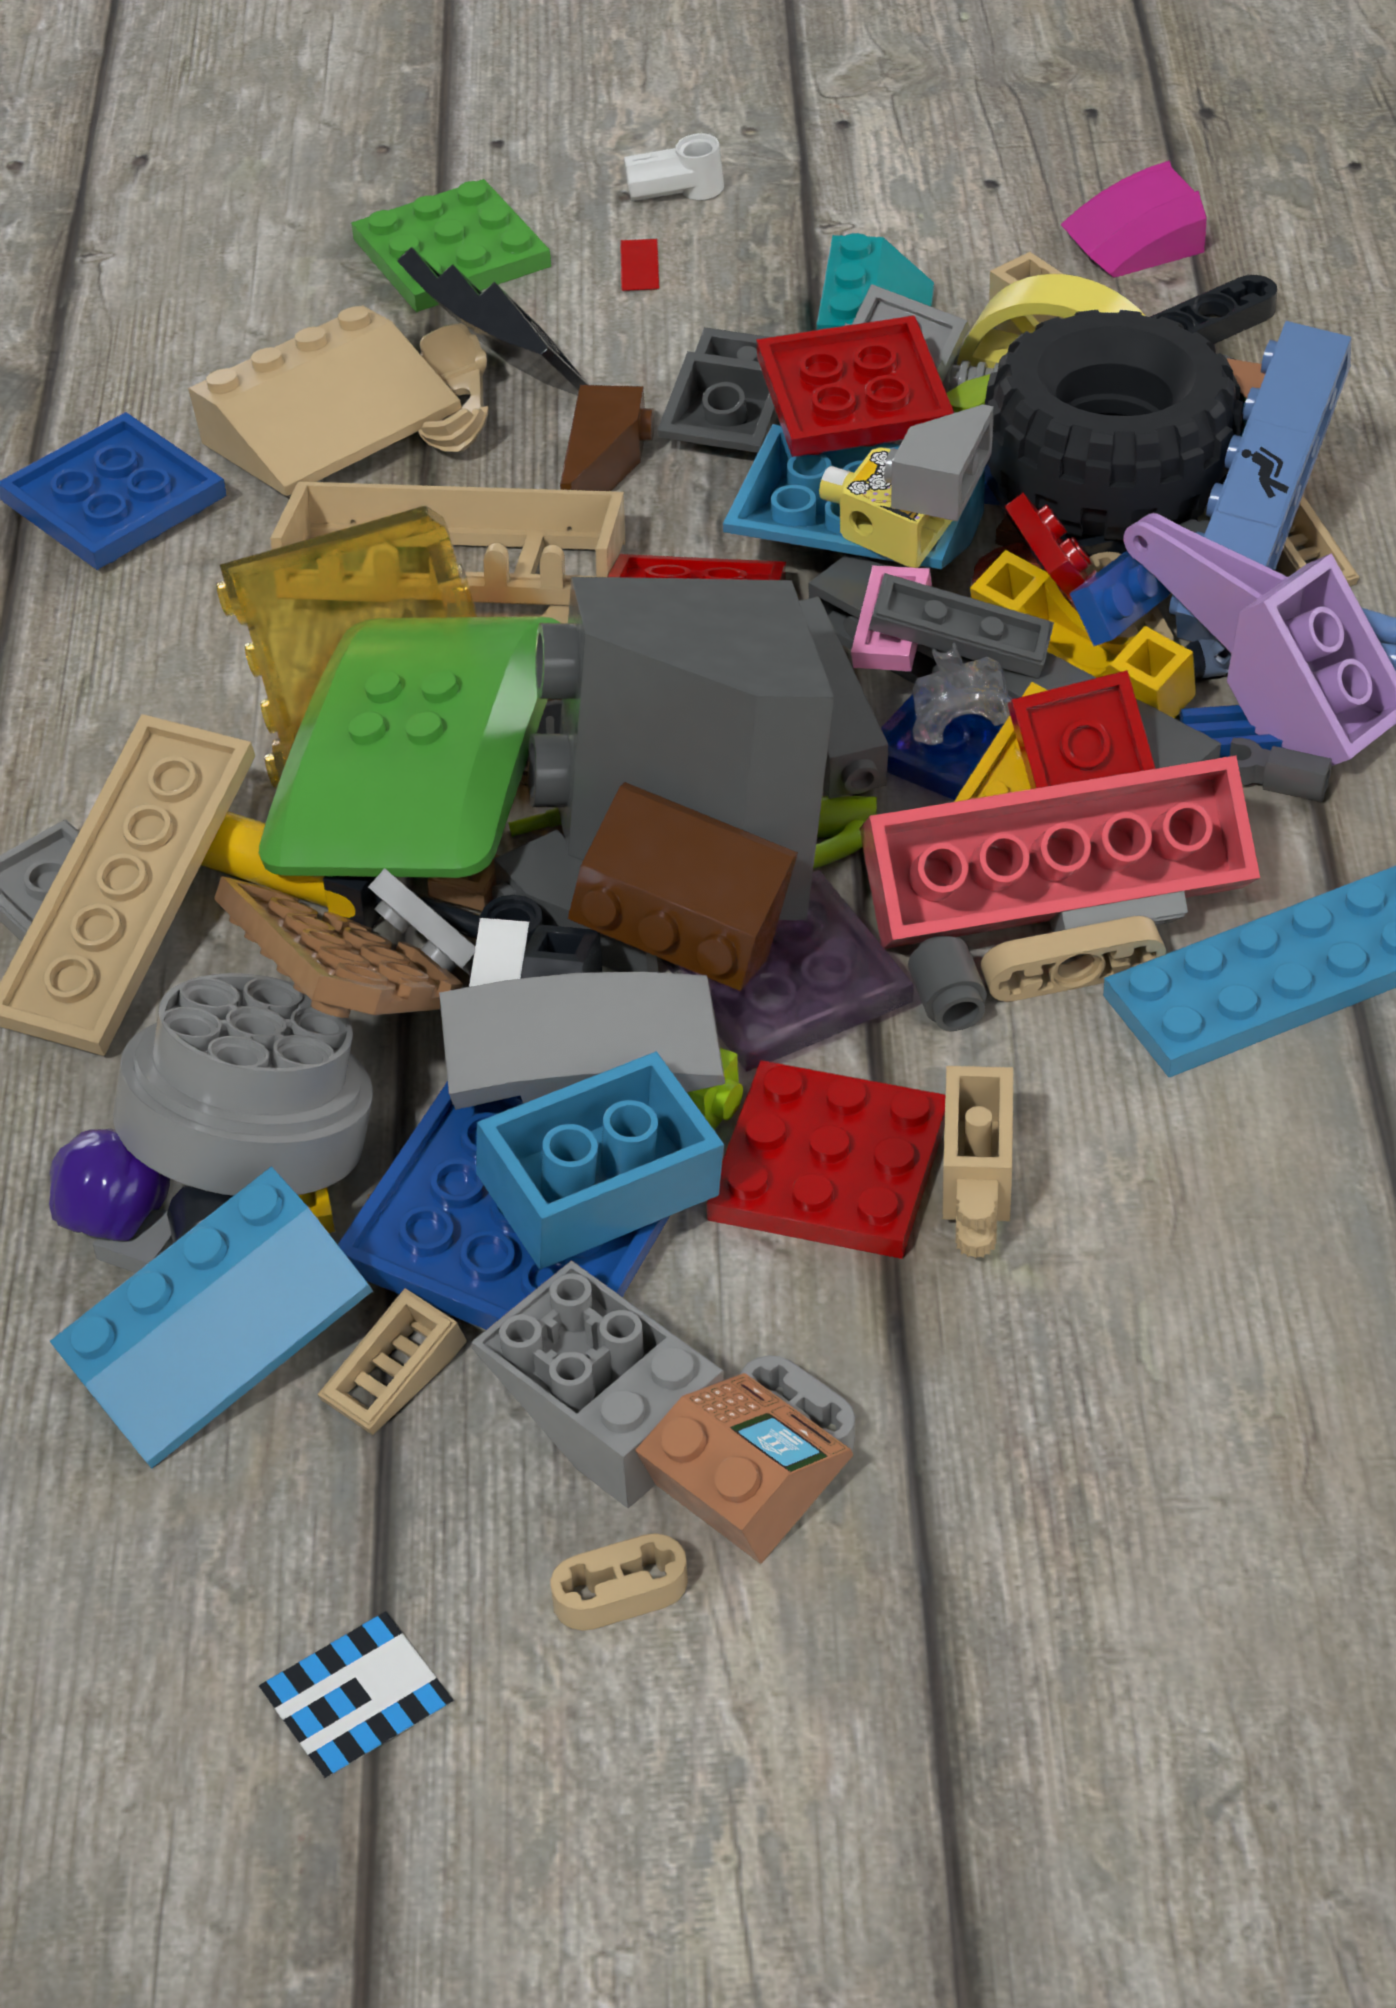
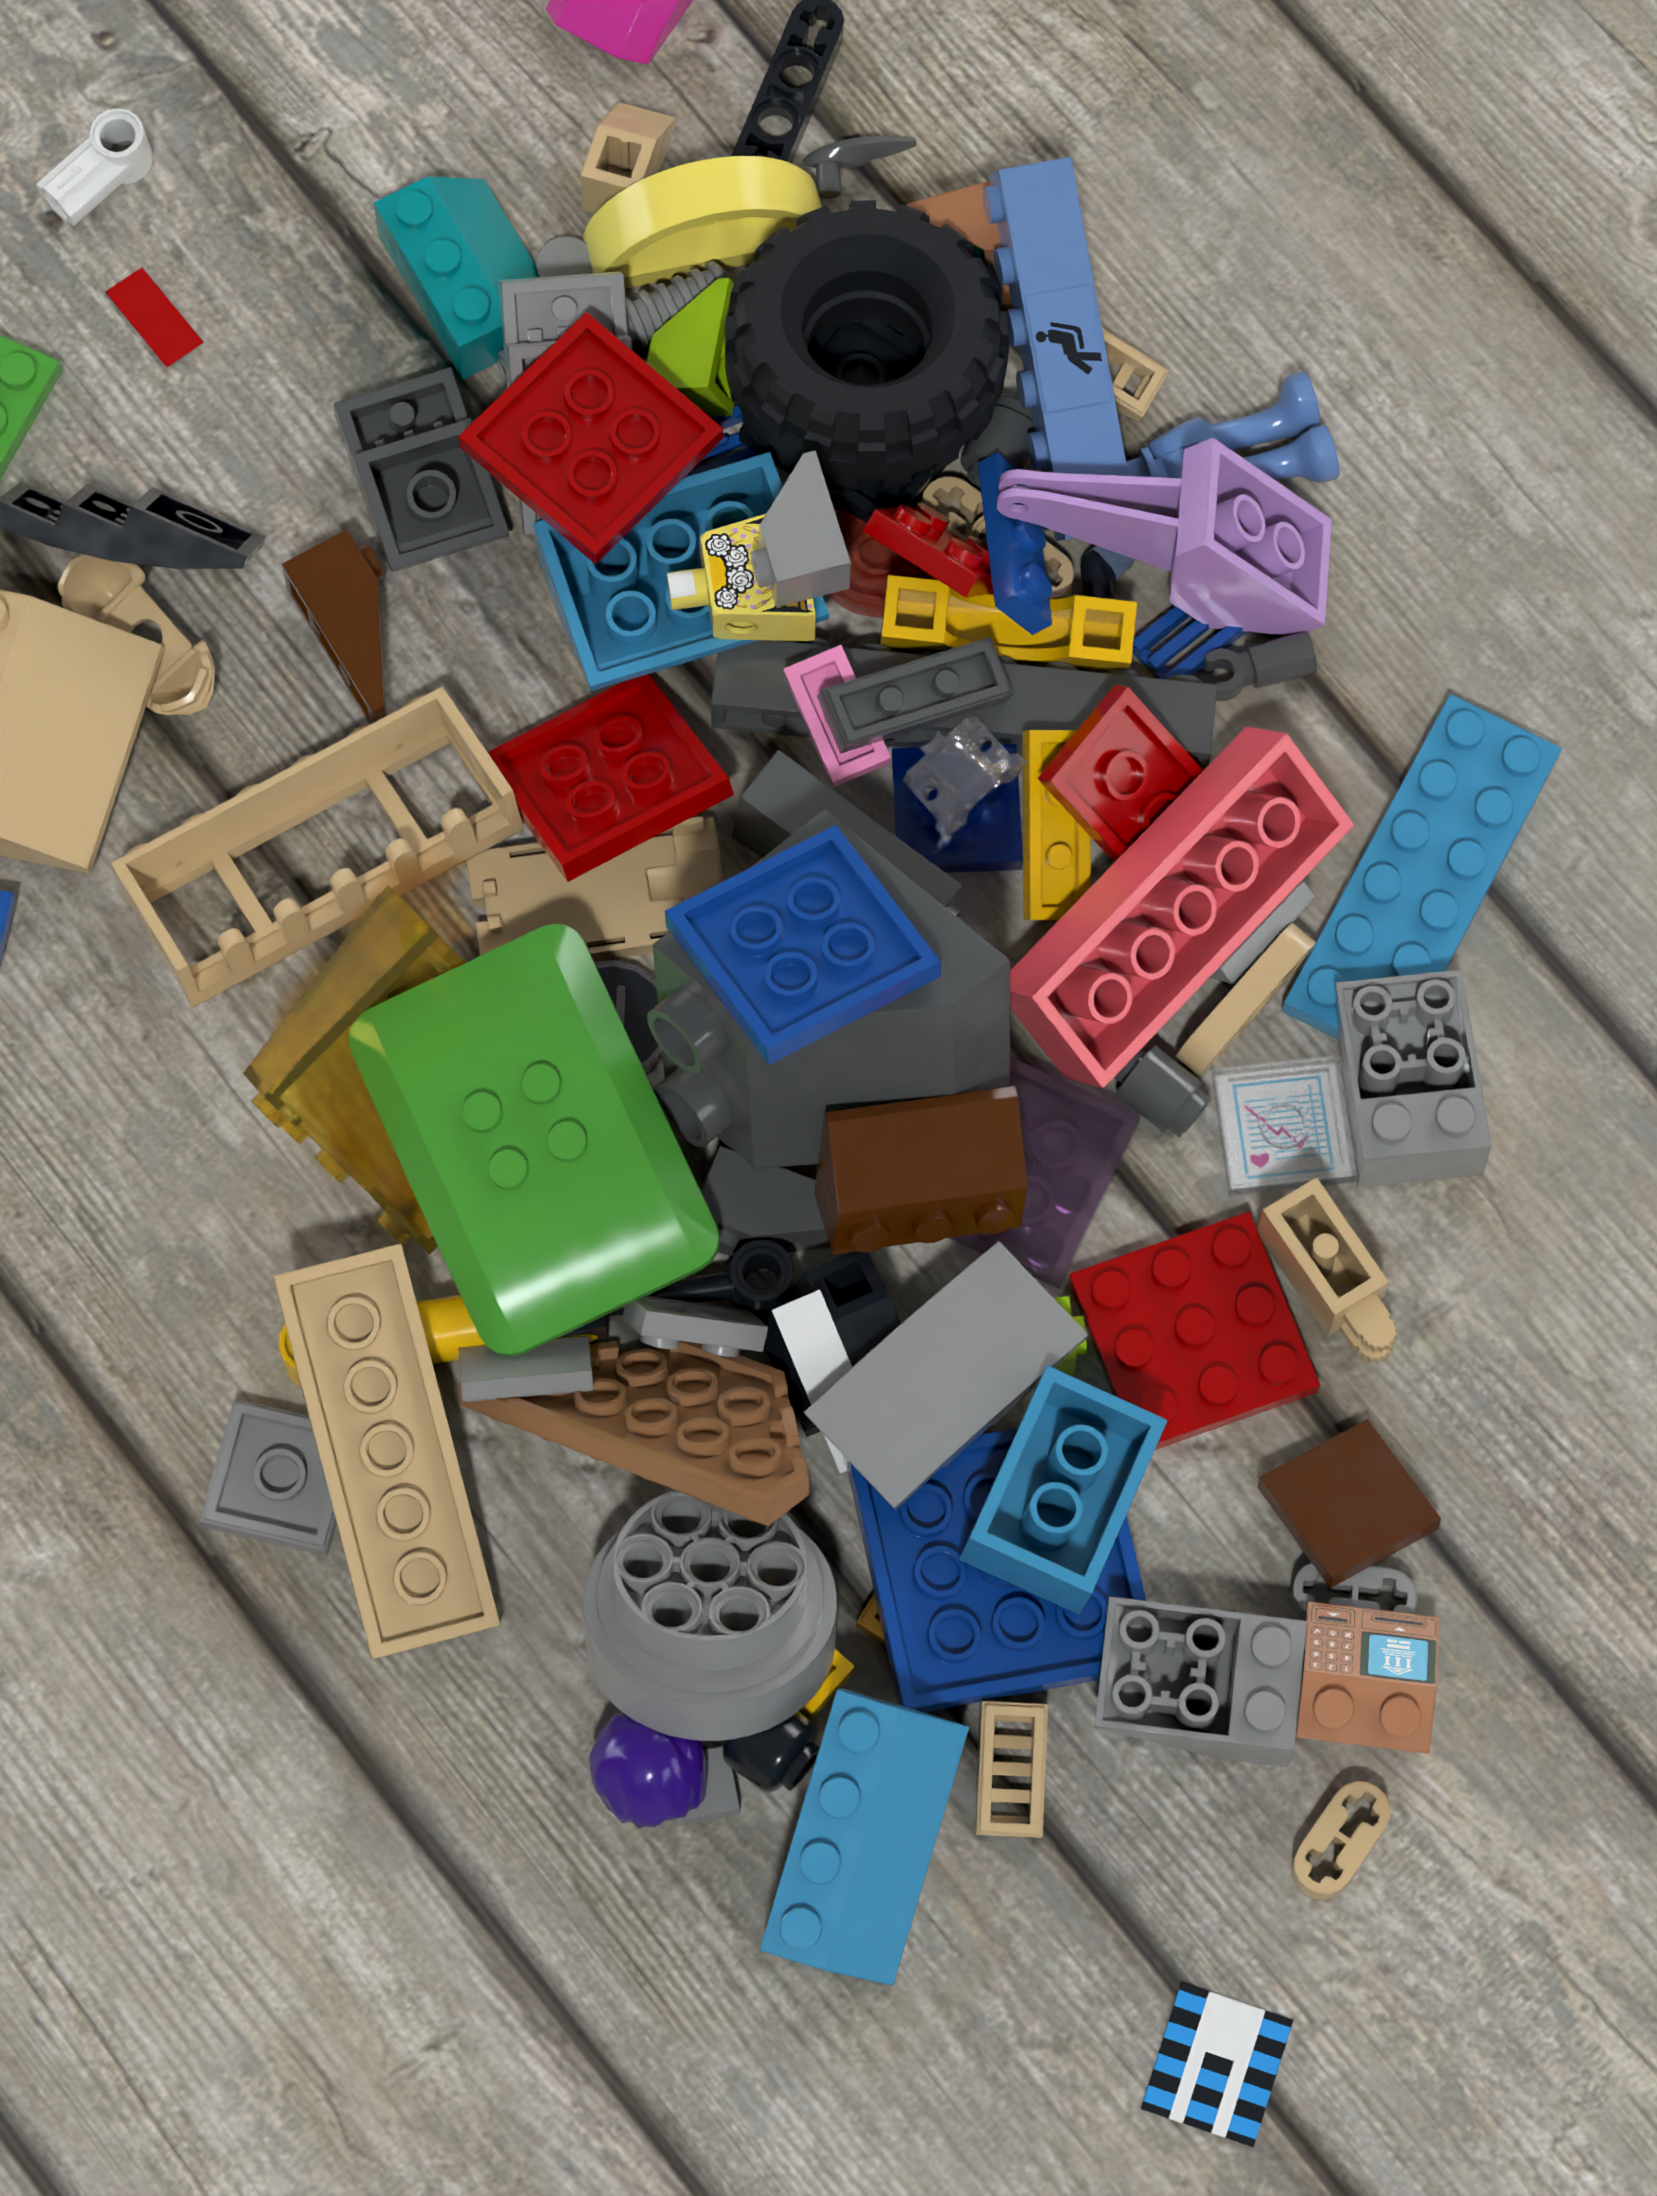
camera: 40 degrees left, 25 degrees up
none -> light grey tile [459,1336,593,1402]
none -> blue plate [665,825,941,1065]
none -> clear tile [1211,1055,1357,1196]
none -> reddish brown tile [1257,1419,1441,1588]
none -> light grey slope [1335,969,1492,1188]

